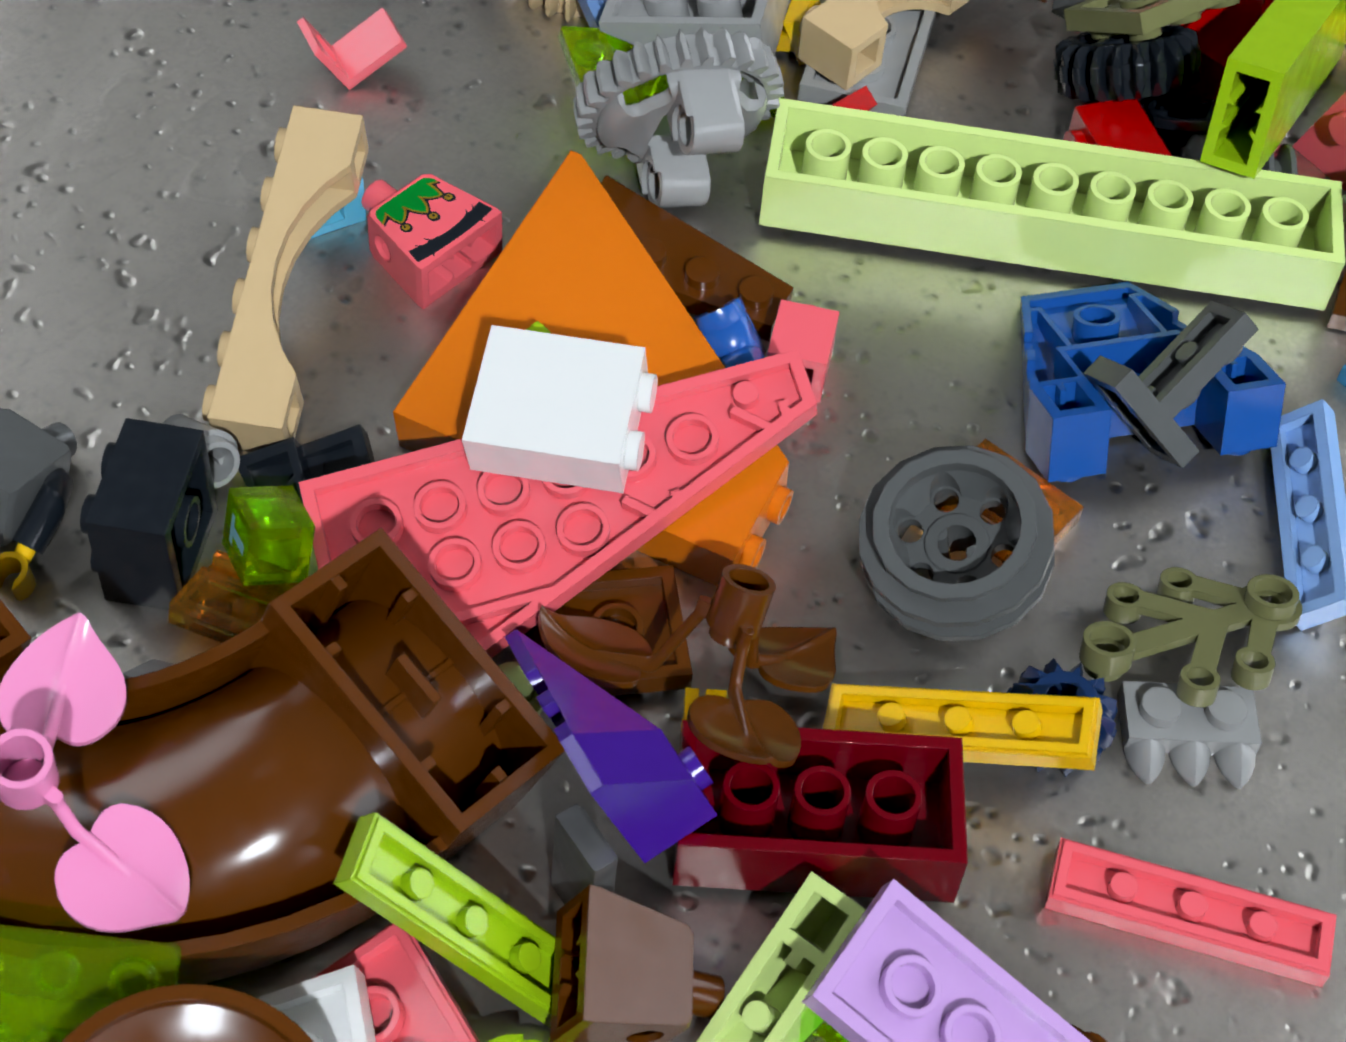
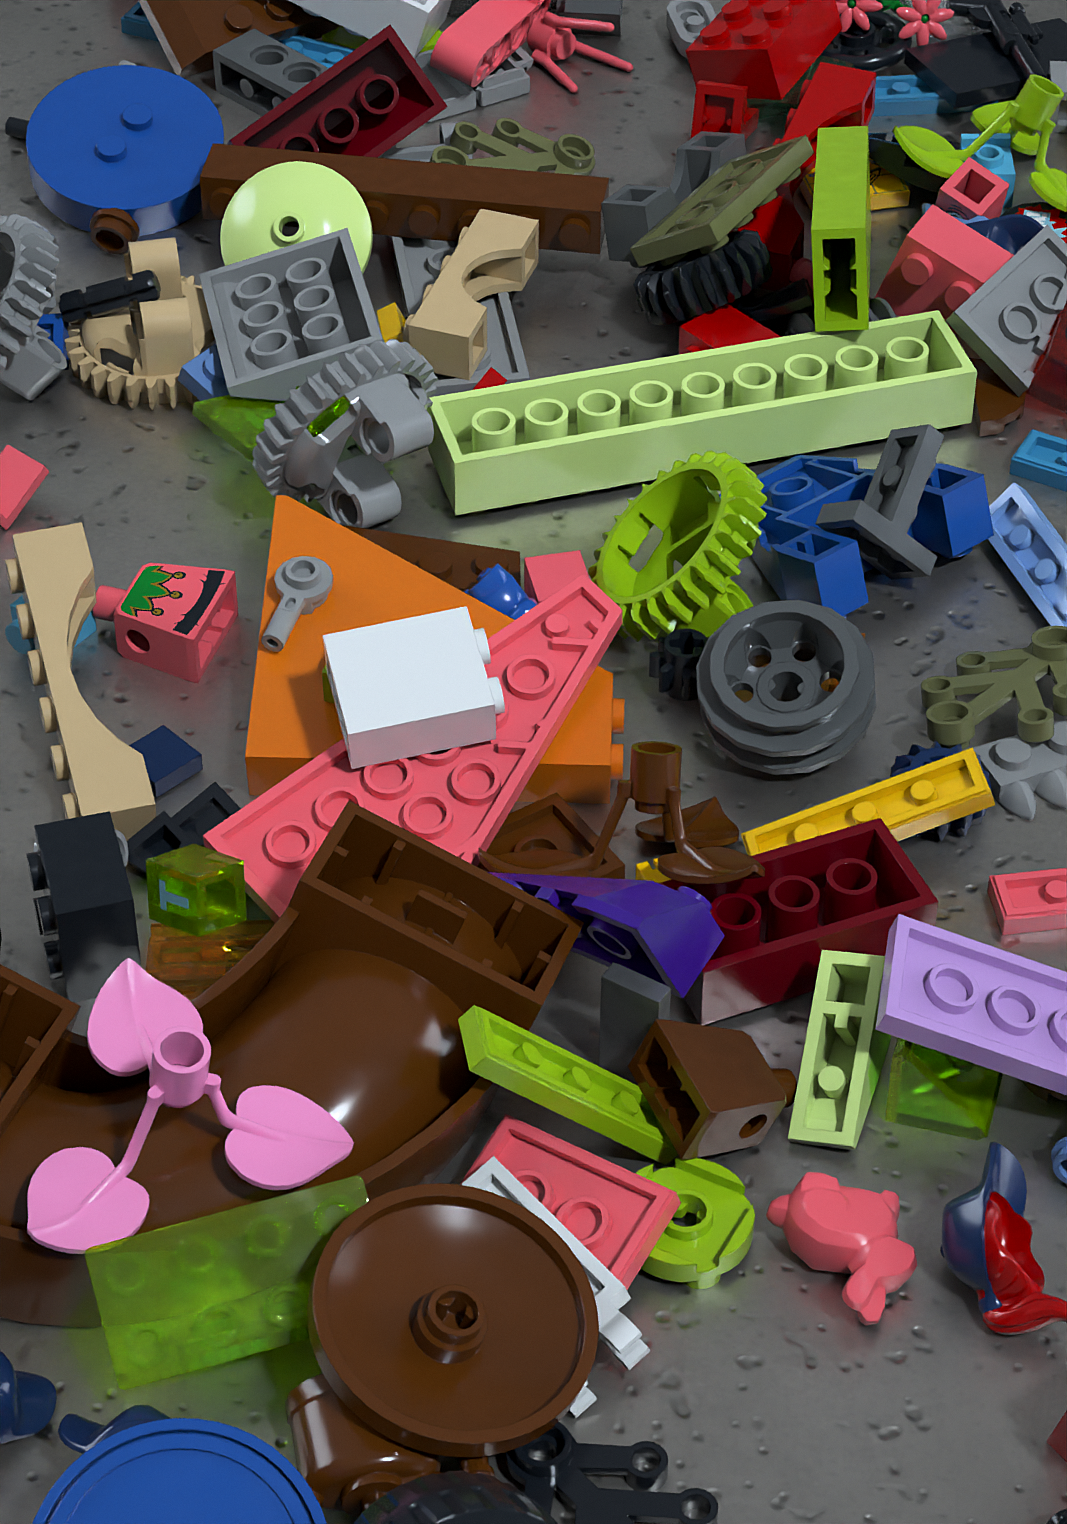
camera: 20 degrees left, 10 degrees down
none -> dark blue tile [129,725,203,798]
none -> light grey plate [261,556,334,652]
none -> lime piece [588,451,767,642]
none -> black gear [649,628,709,701]

